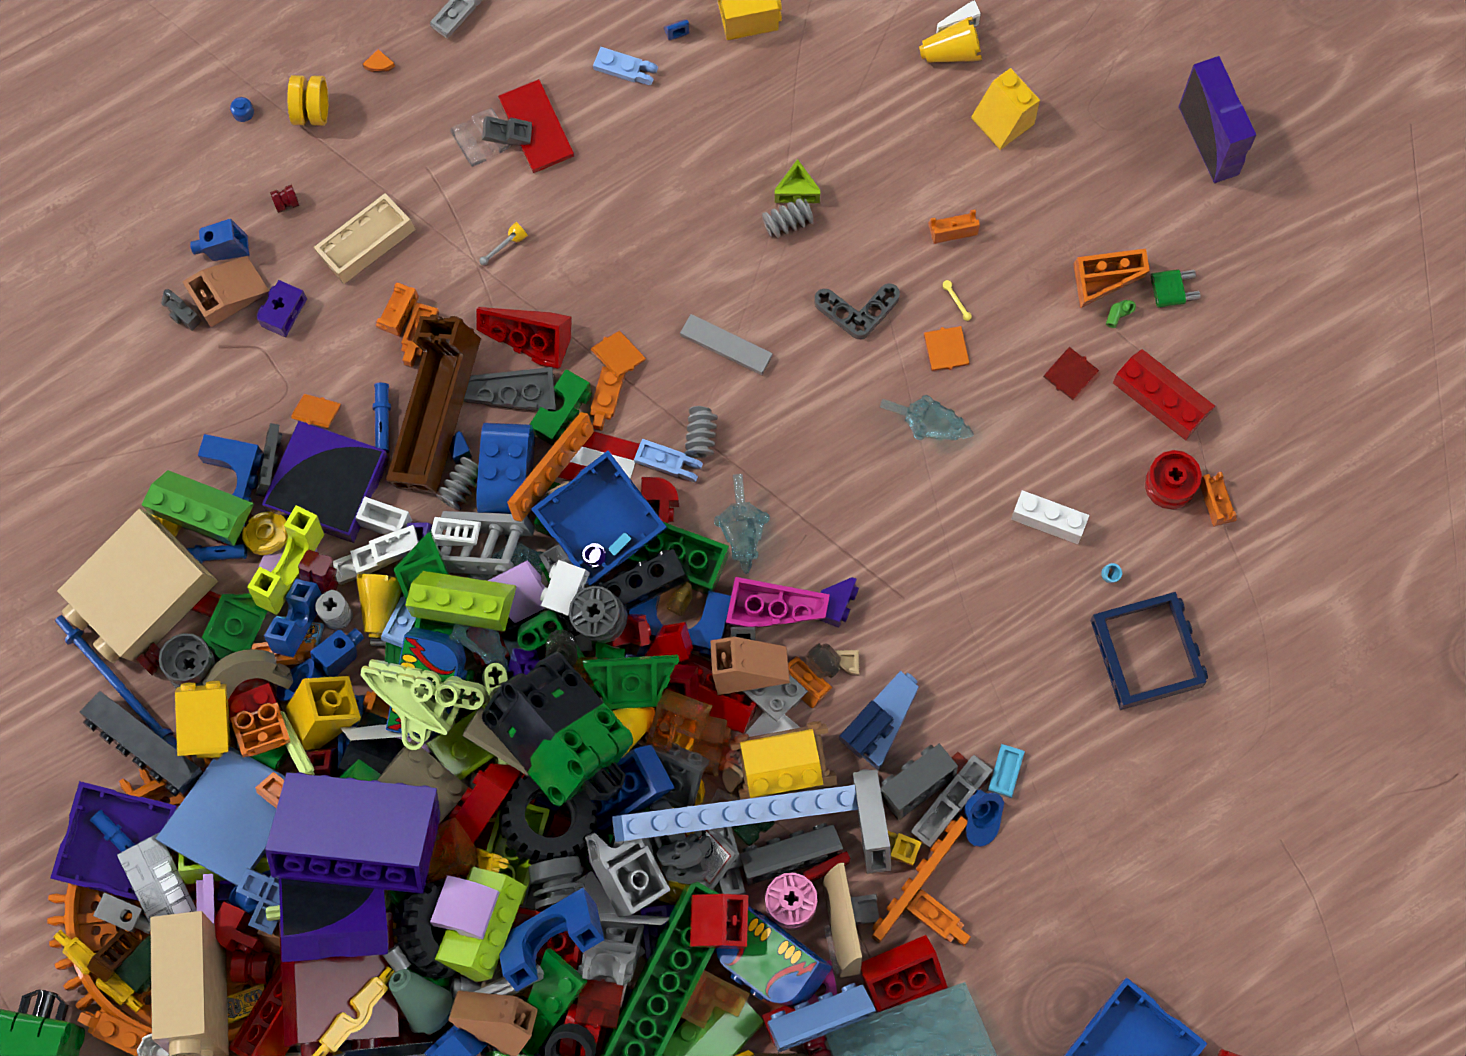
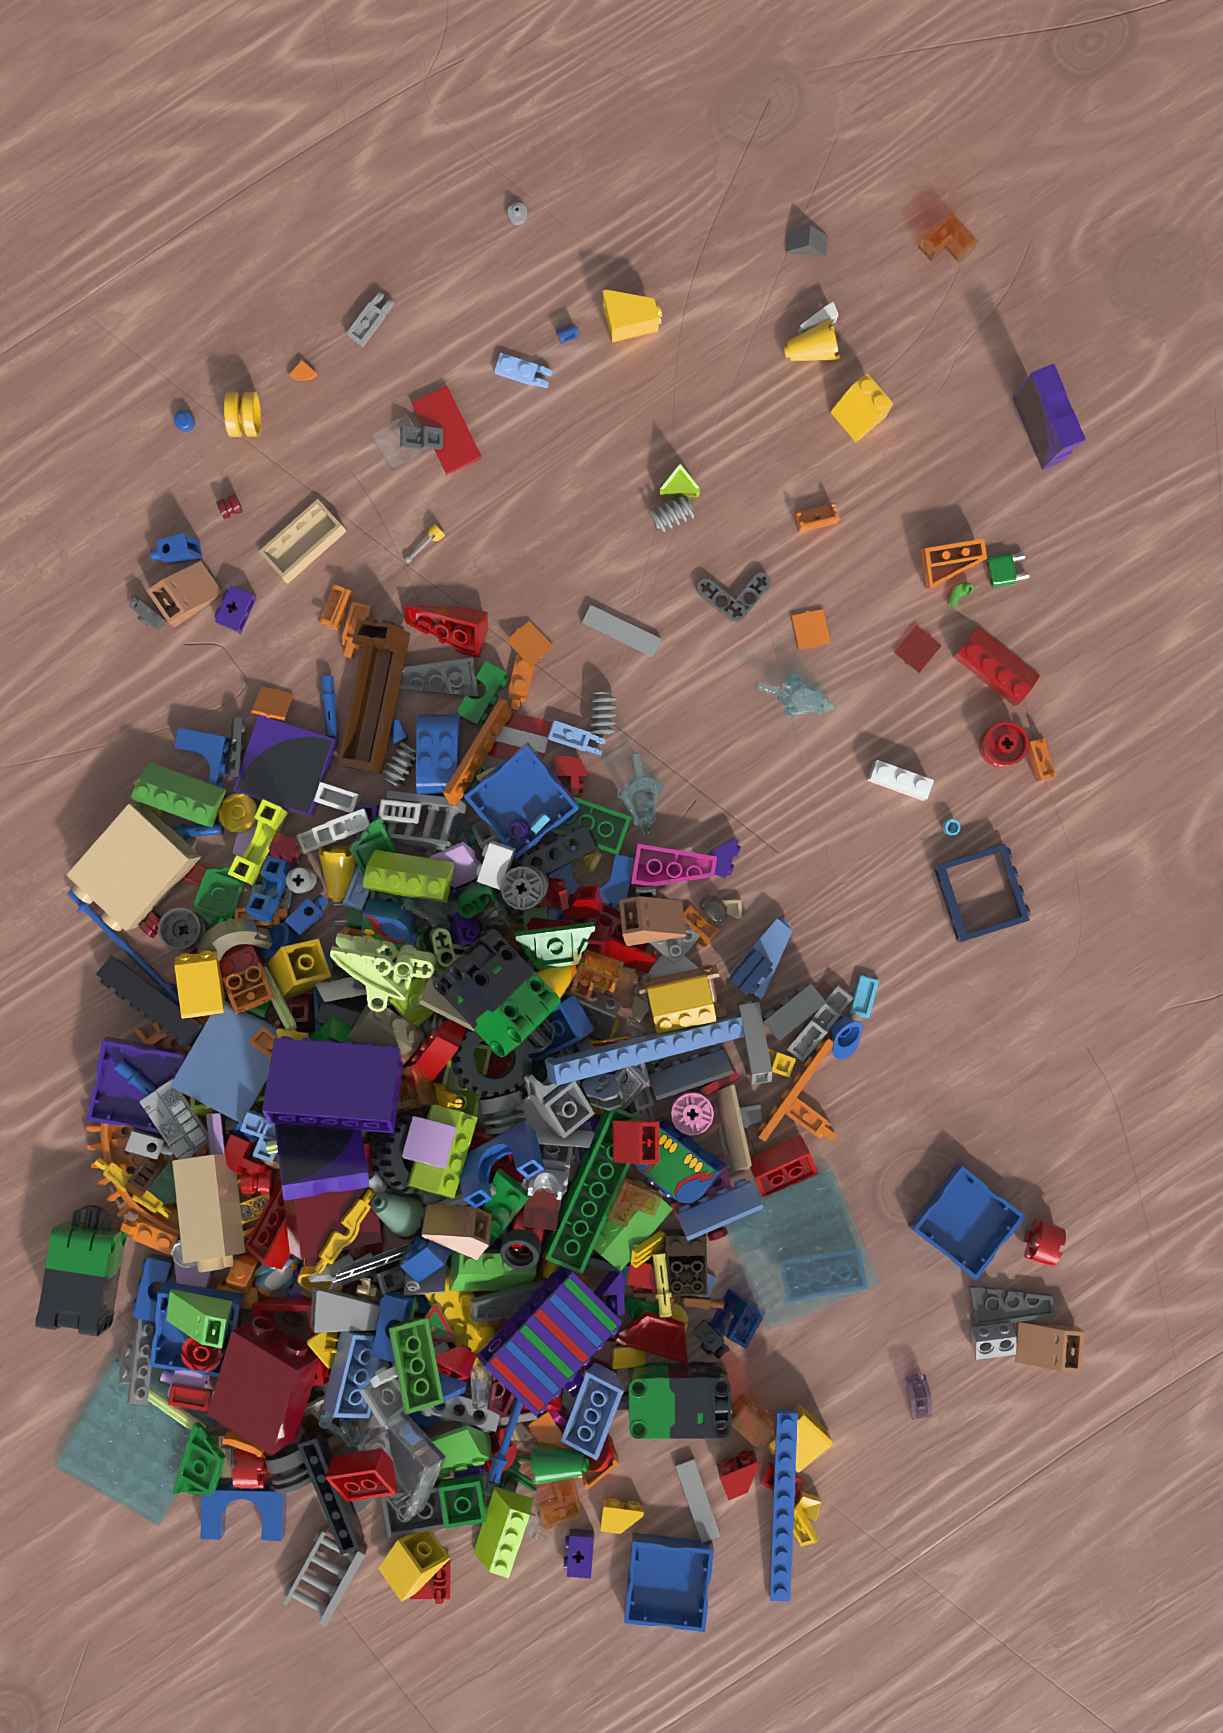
camera: 10 degrees left, 15 degrees up
light yellow hinge [943,280,972,321] -> none

